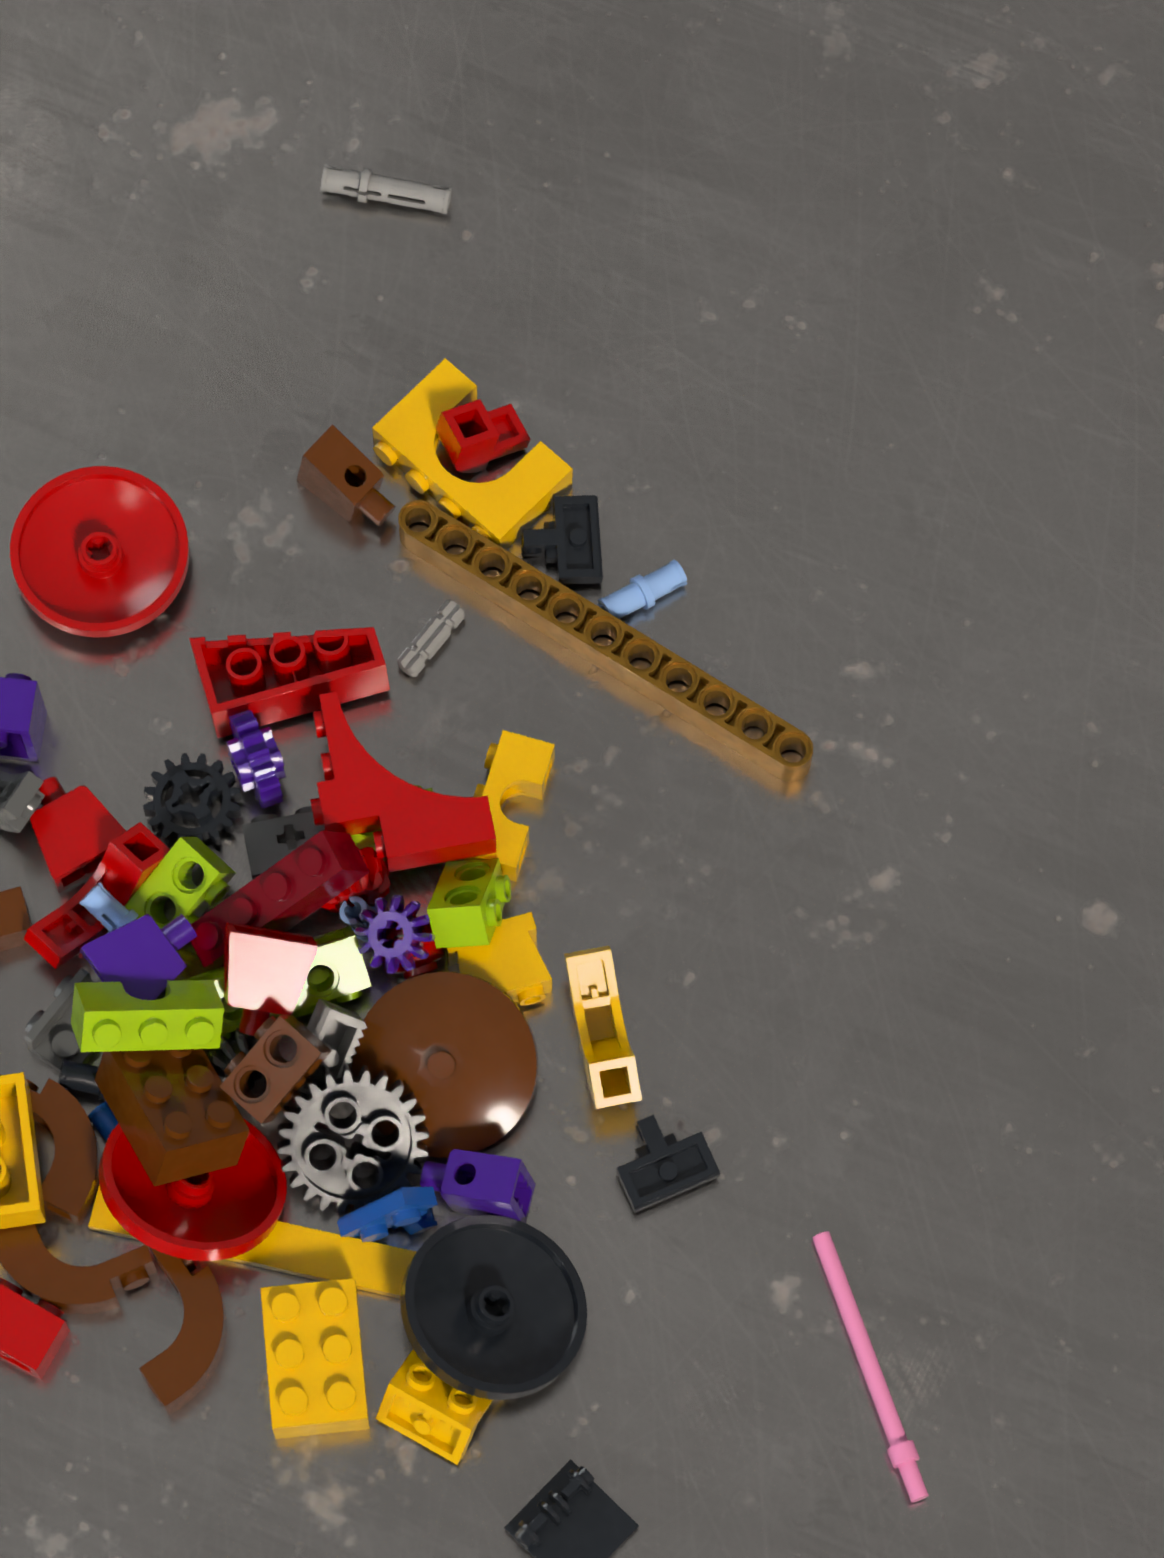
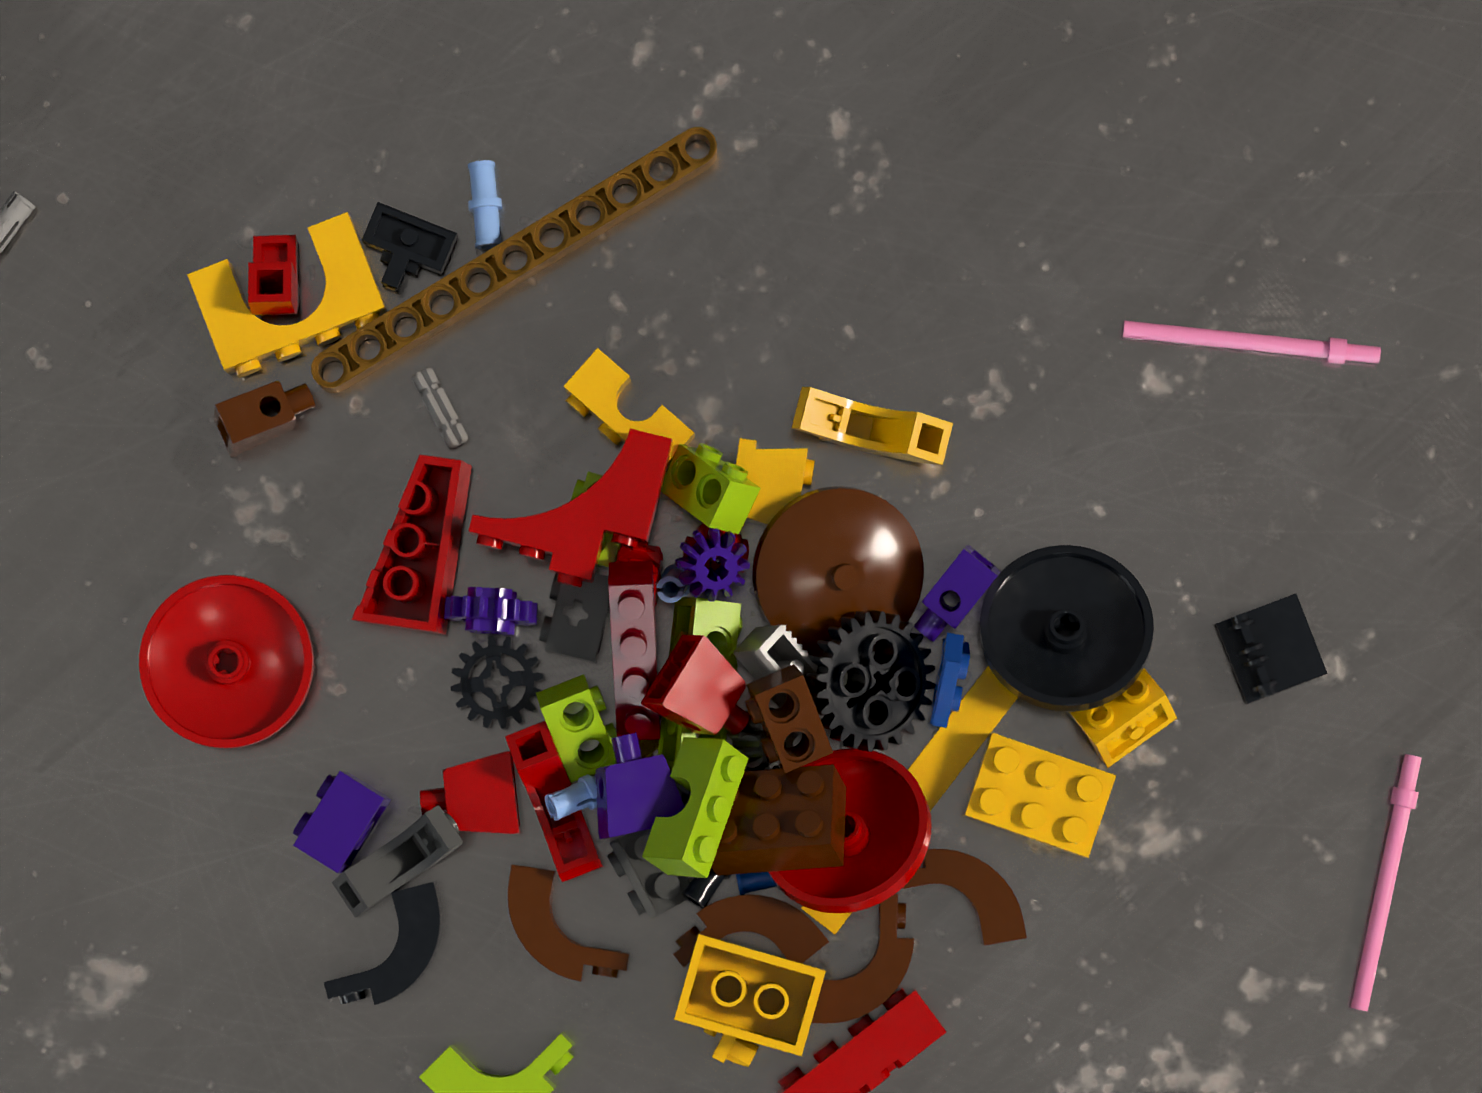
camera: 60 degrees left, 15 degrees up
black hinge [616,1114,720,1213] -> none

